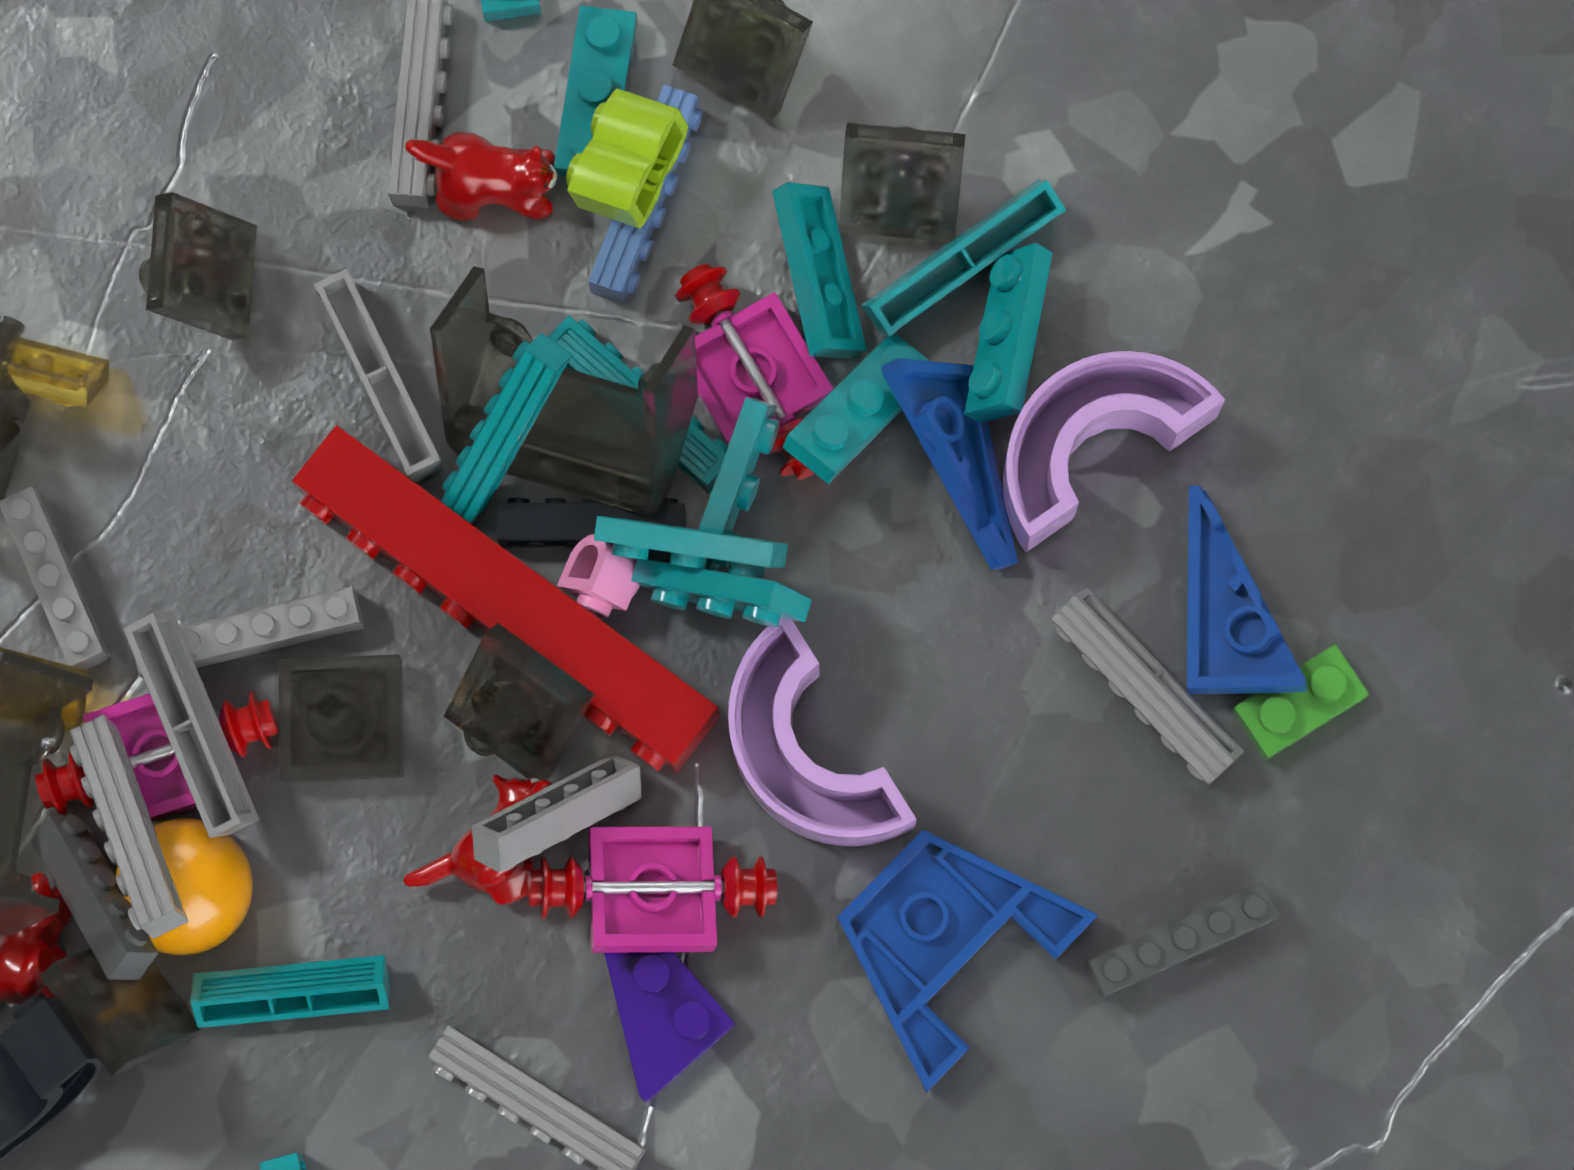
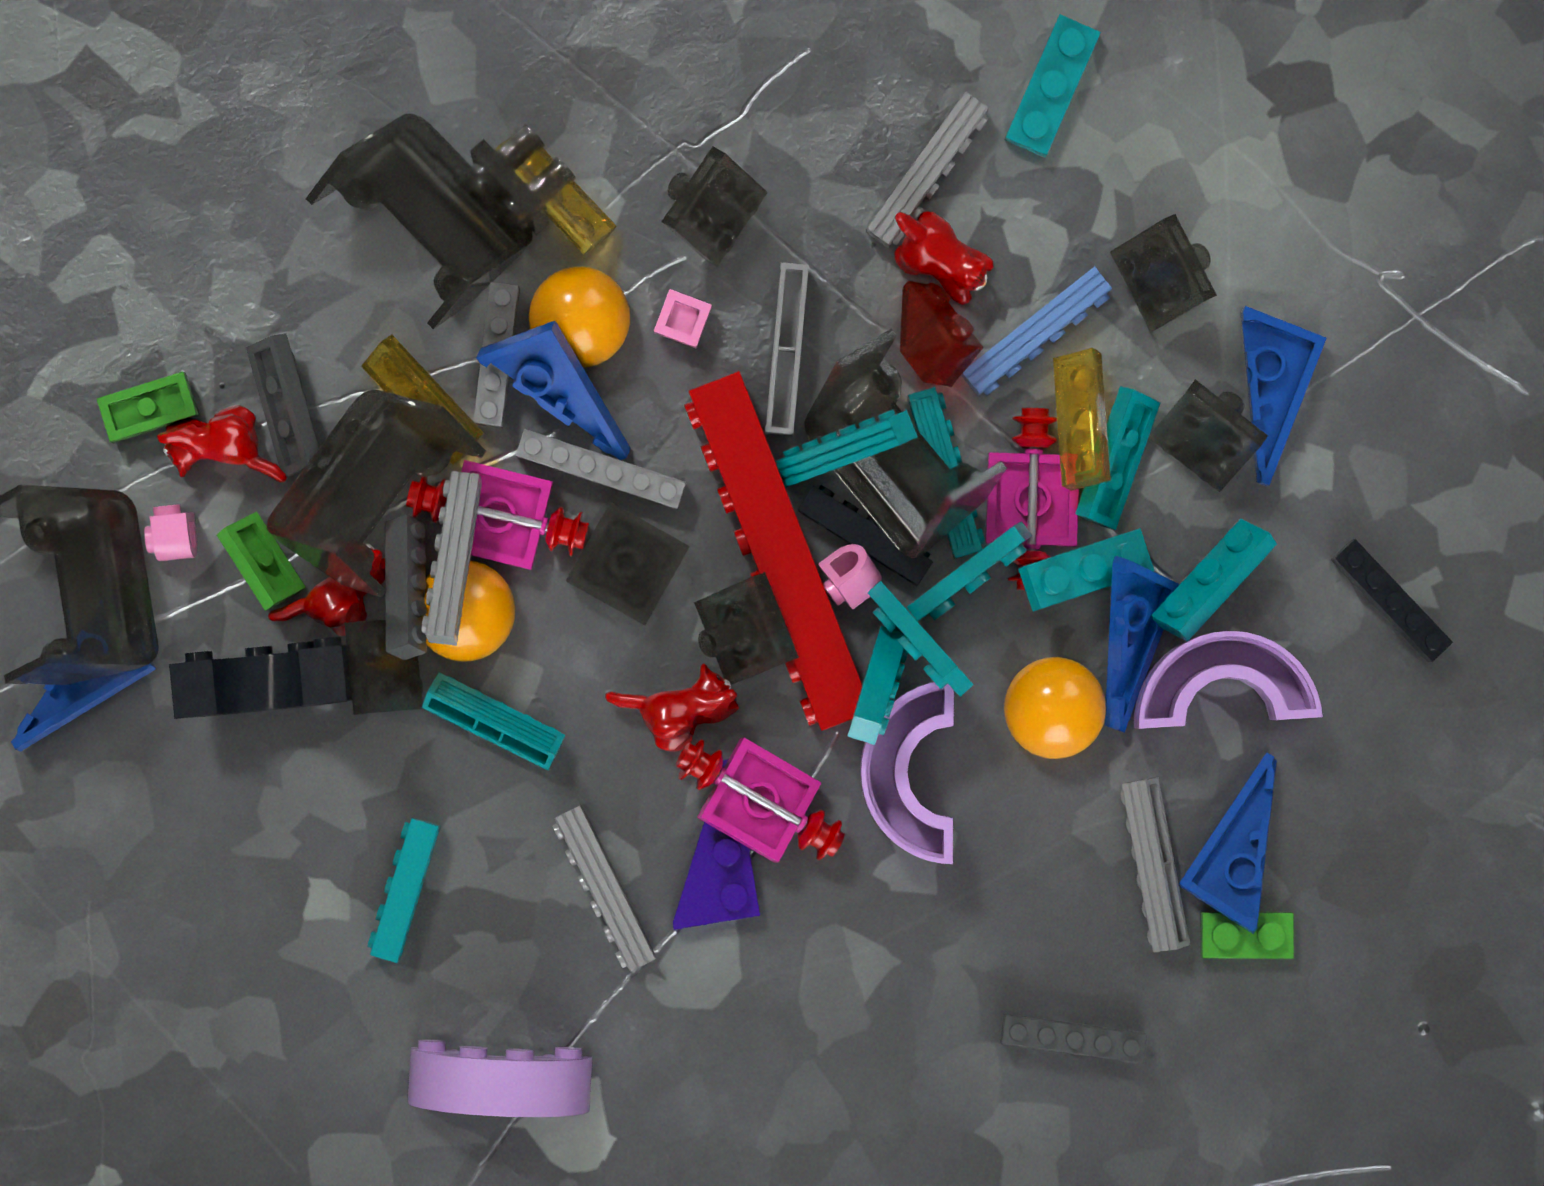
camera: 25 degrees right, 10 degrees up
light grey piece [123,612,259,838] -> none
light grey piece [472,753,642,873] -> none
teal plate [554,5,638,177] -> none
lime brick [566,88,688,229] -> none
teal plate [594,516,788,578] -> none
blue wing [837,830,1098,1093] -> none
teal piece [861,180,1066,337] -> none
none -> blue wing [476,321,631,460]
none -> light orange piece [529,266,630,368]
none -> bright pink plate [654,289,712,349]
none -> teal piece [847,626,908,745]
none -> clear red slope [900,281,984,387]
none -> light orange piece [1004,657,1106,759]
none -> clear yellow plate [1053,348,1111,491]
none -> blue wing [1241,306,1327,486]
none -> black piece [1331,539,1453,662]

